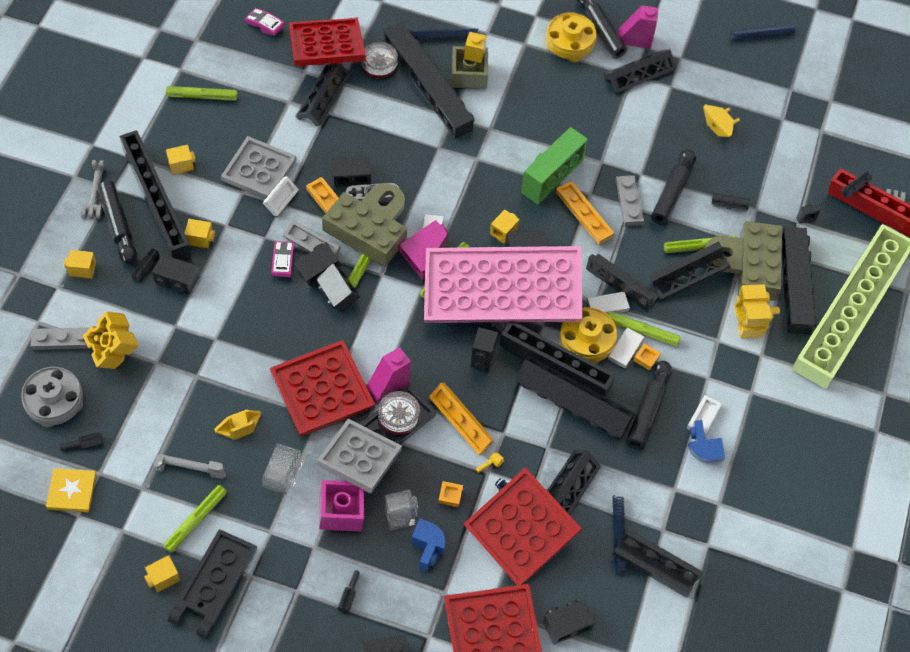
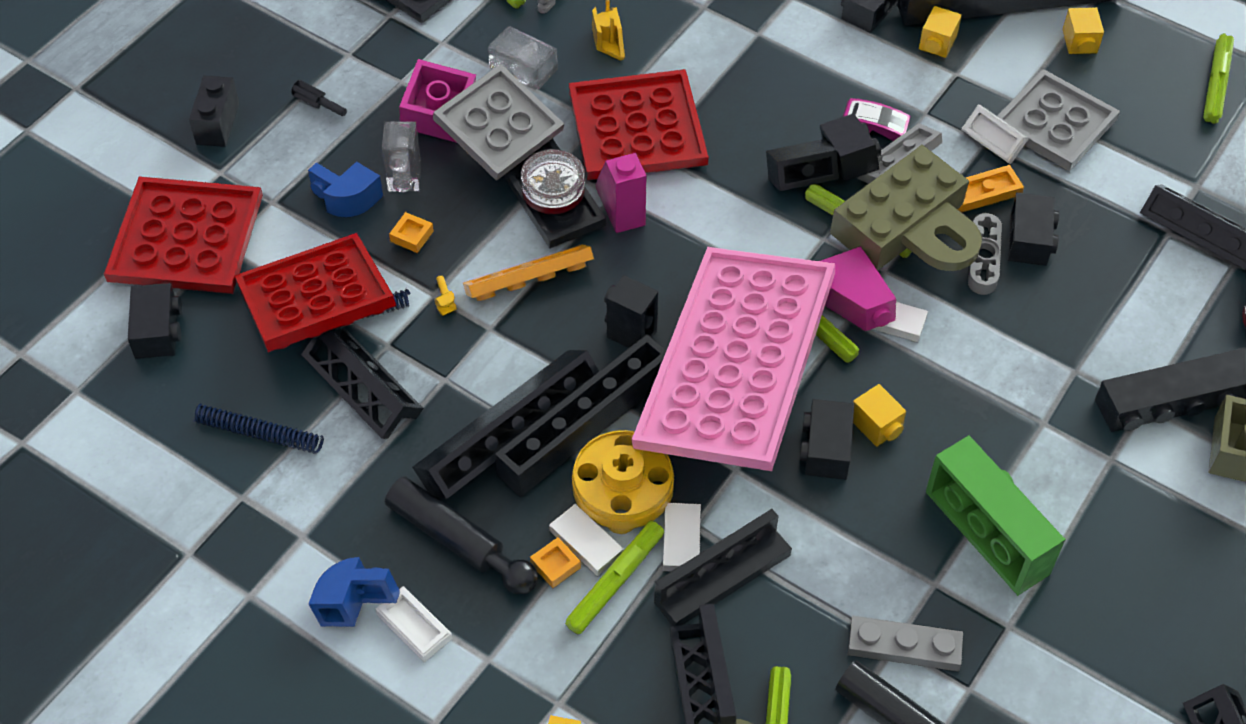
camera: 110 degrees right, 5 degrees down
light orange plate [556,180,614,245] -> none
black fence [612,529,703,598] -> none

